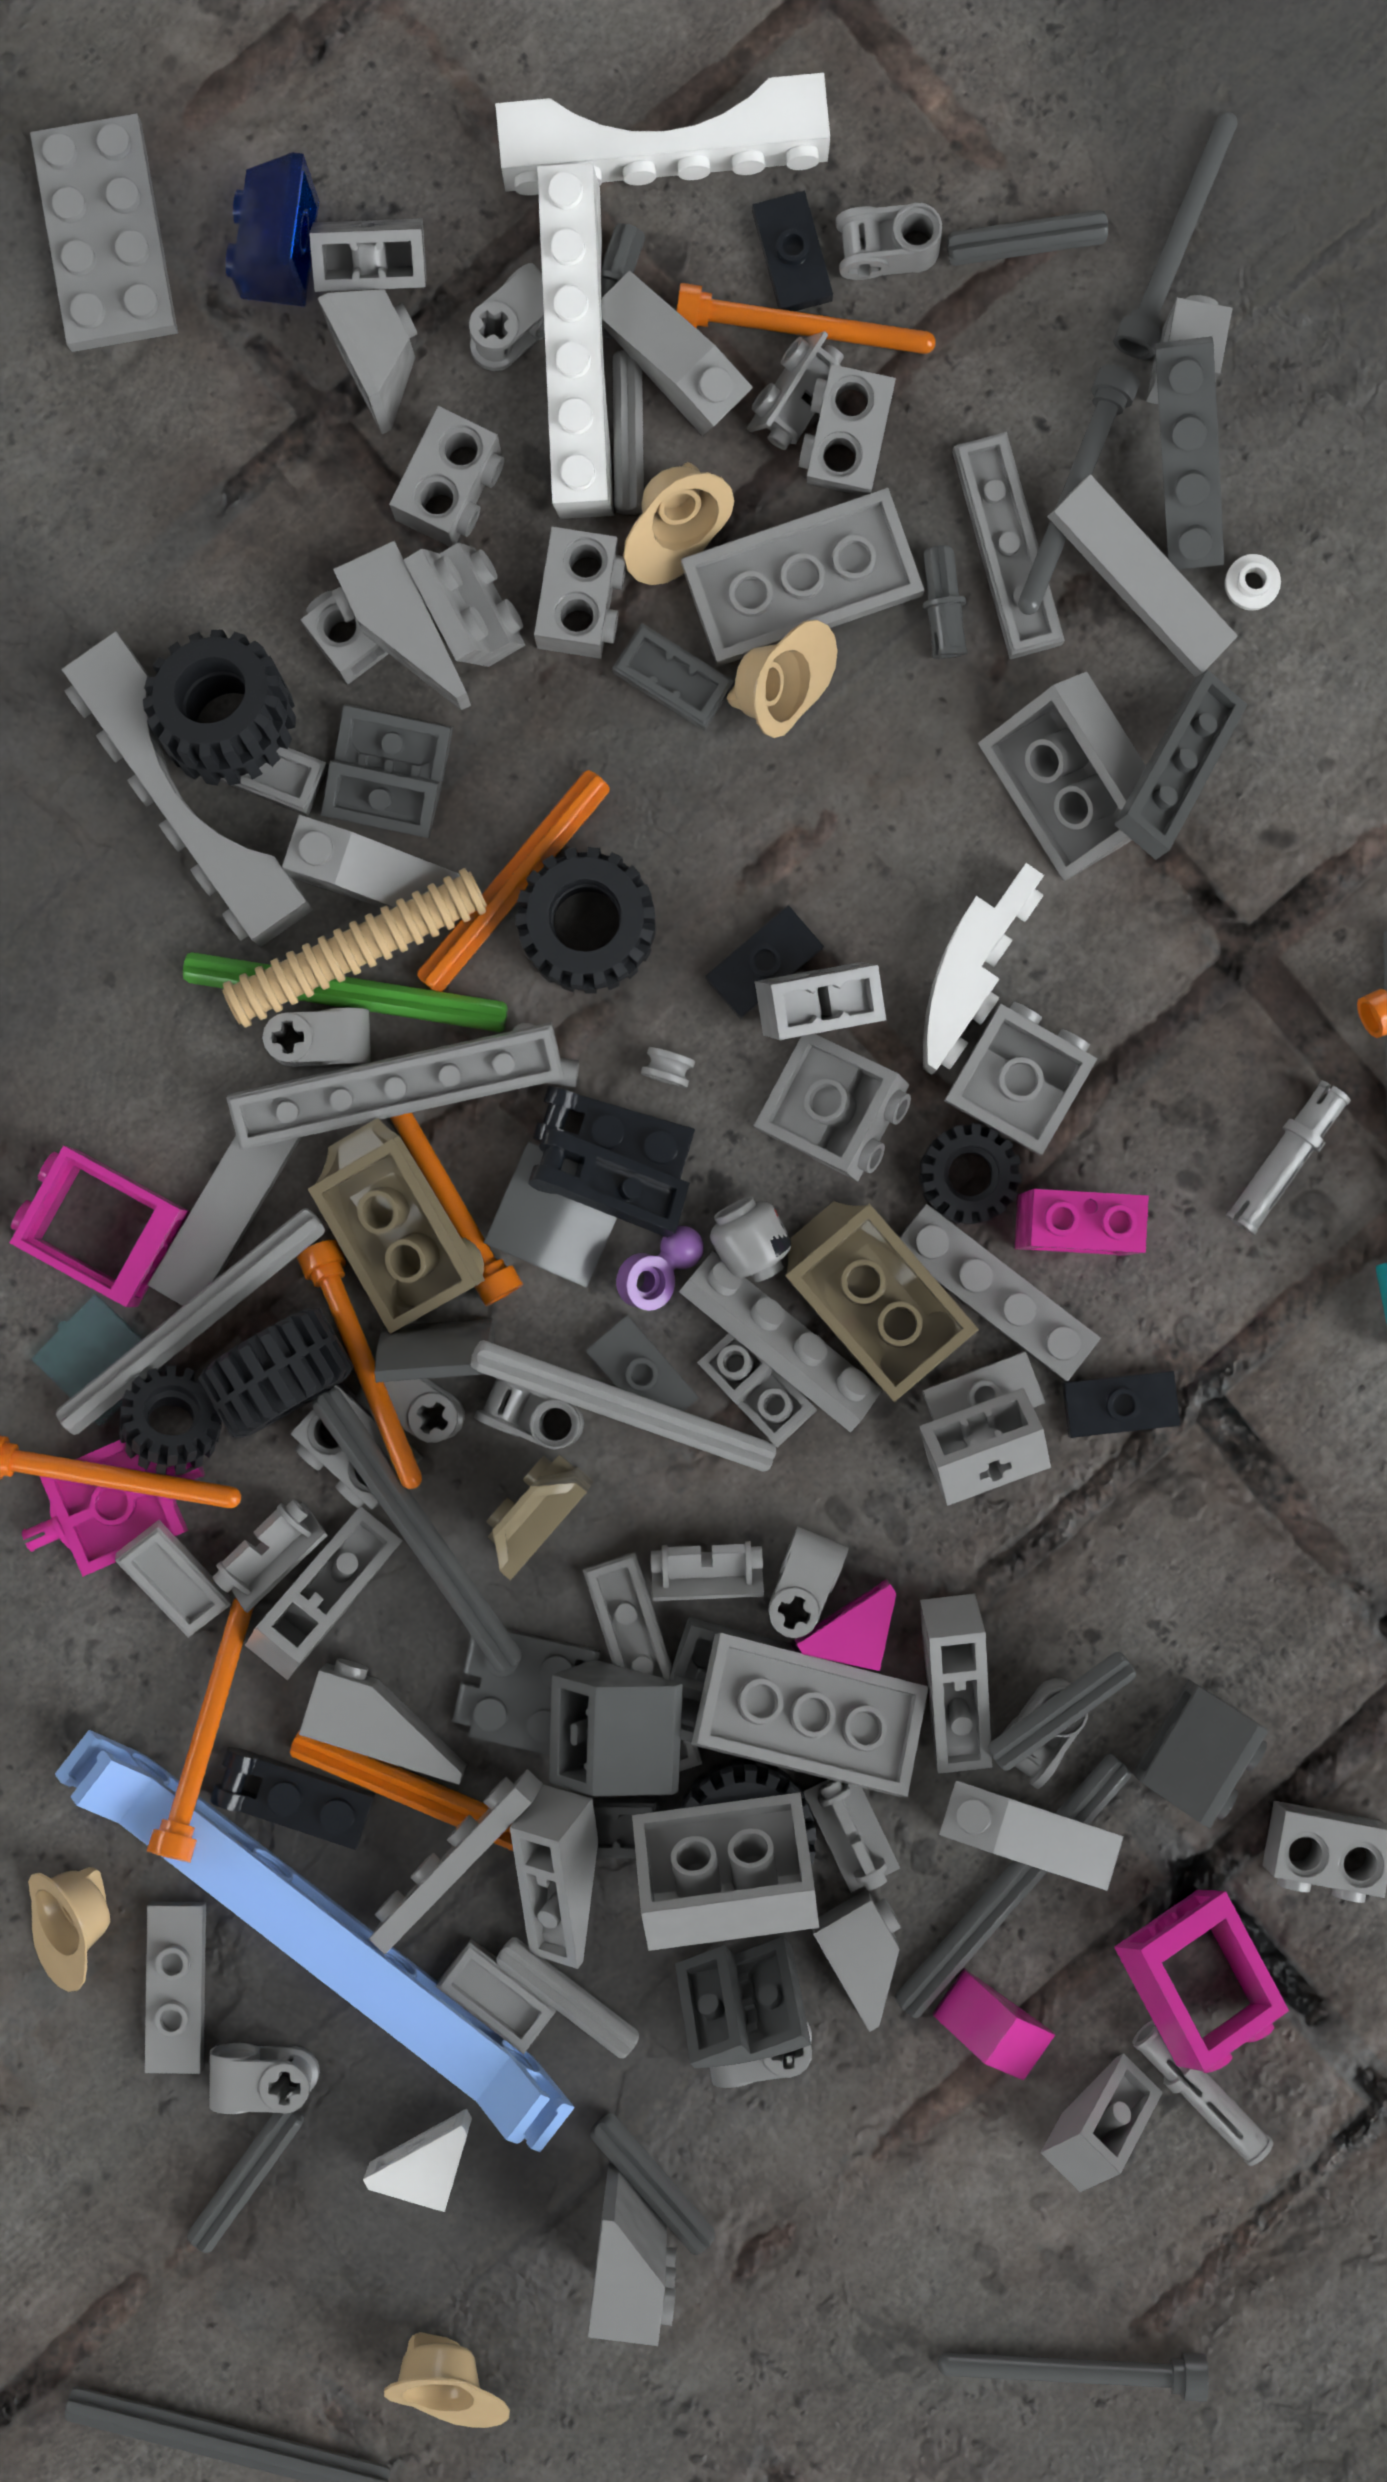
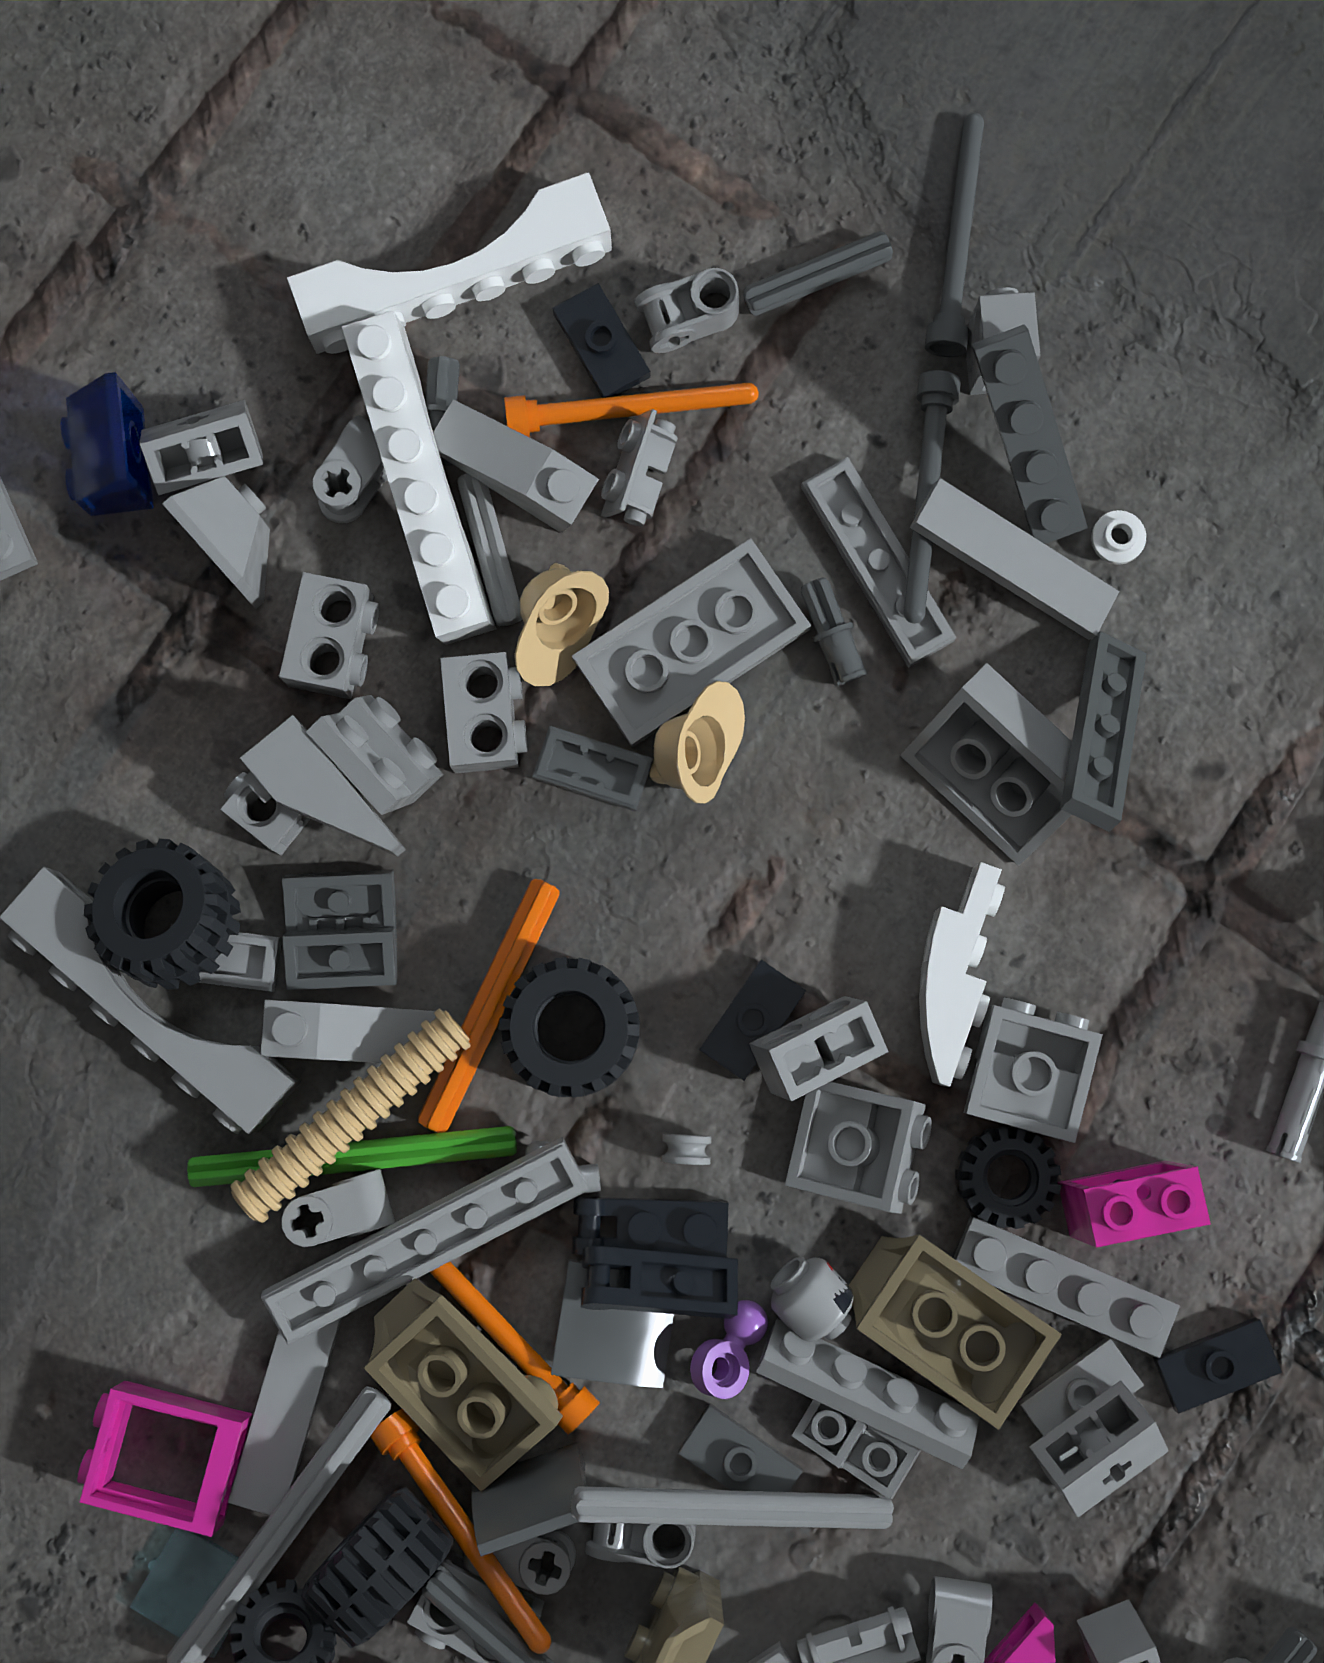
camera: 15 degrees left, 5 degrees down
light grey brick [798,364,896,496] -> none

